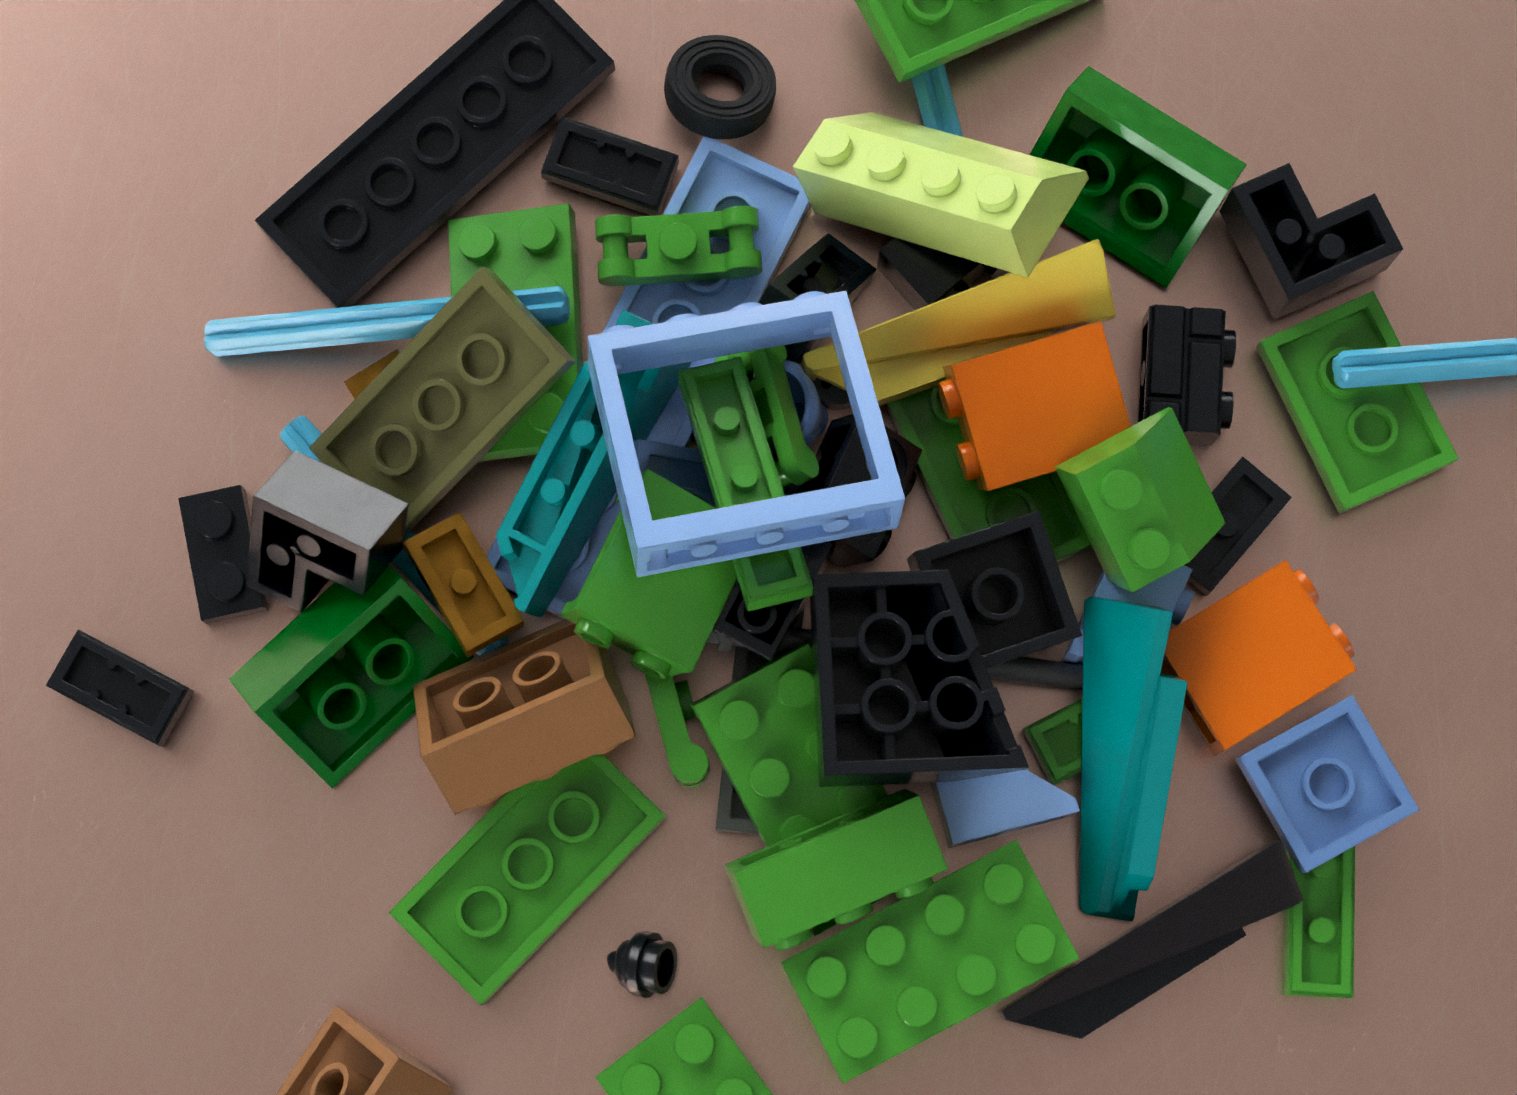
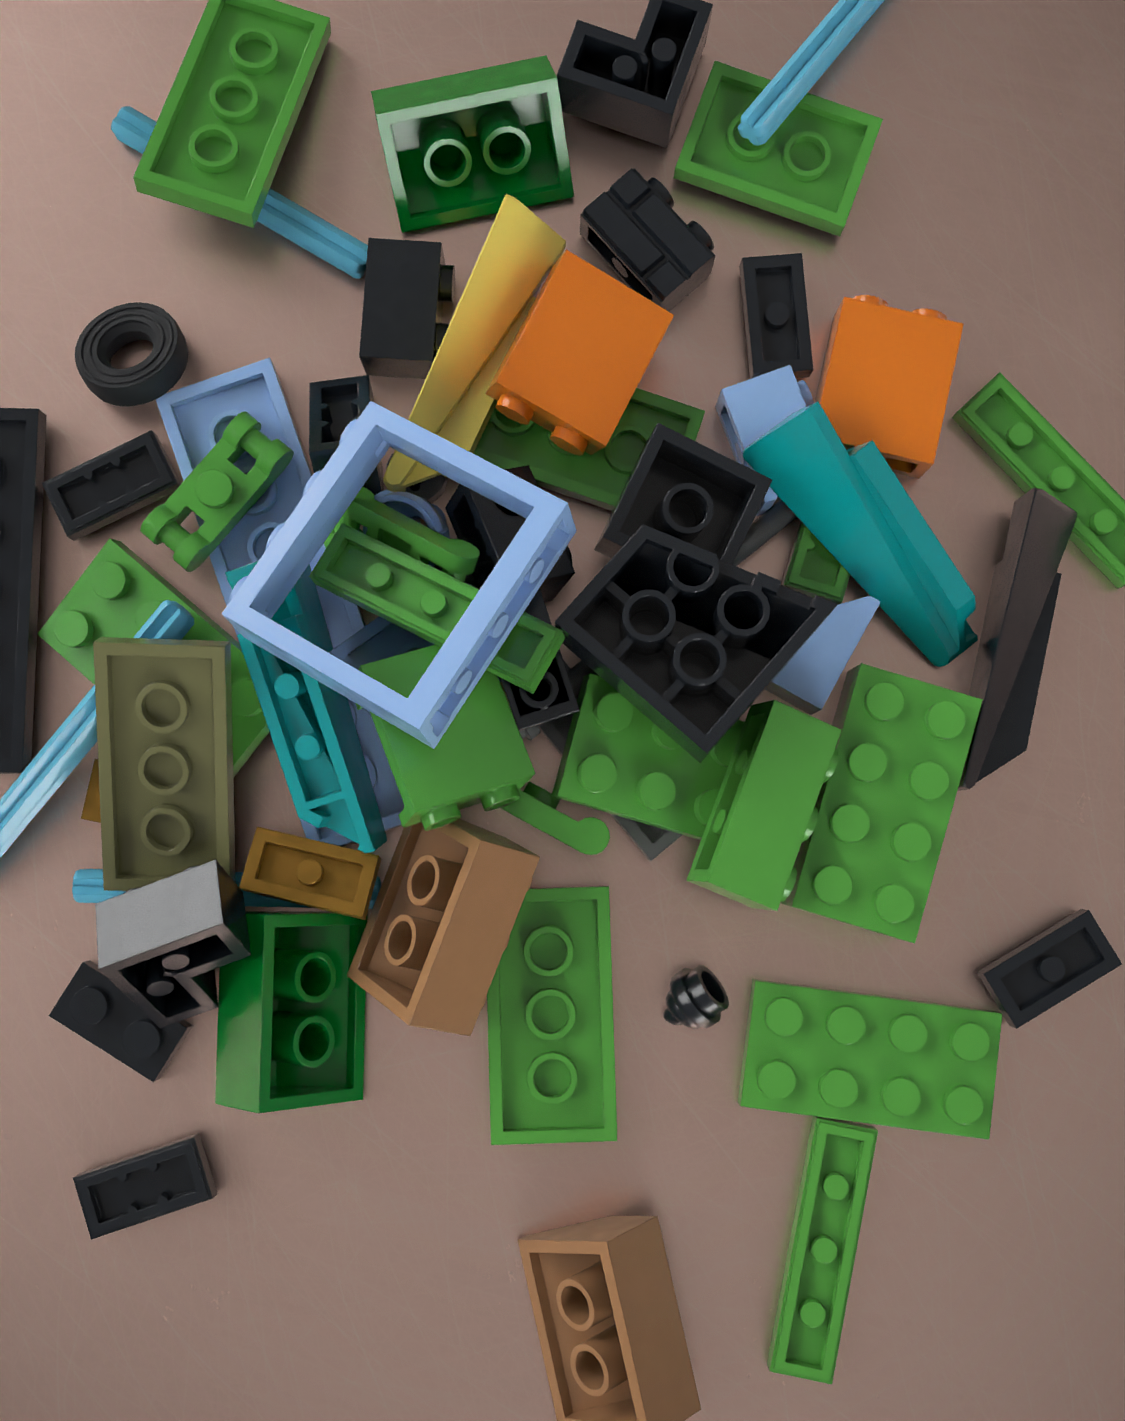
camera: 50 degrees left, 5 degrees up
yellowish green slope [793,112,1089,278] -> none
bright green slope [1055,407,1225,592] -> none
medium blue plate [1235,695,1420,874] -> none

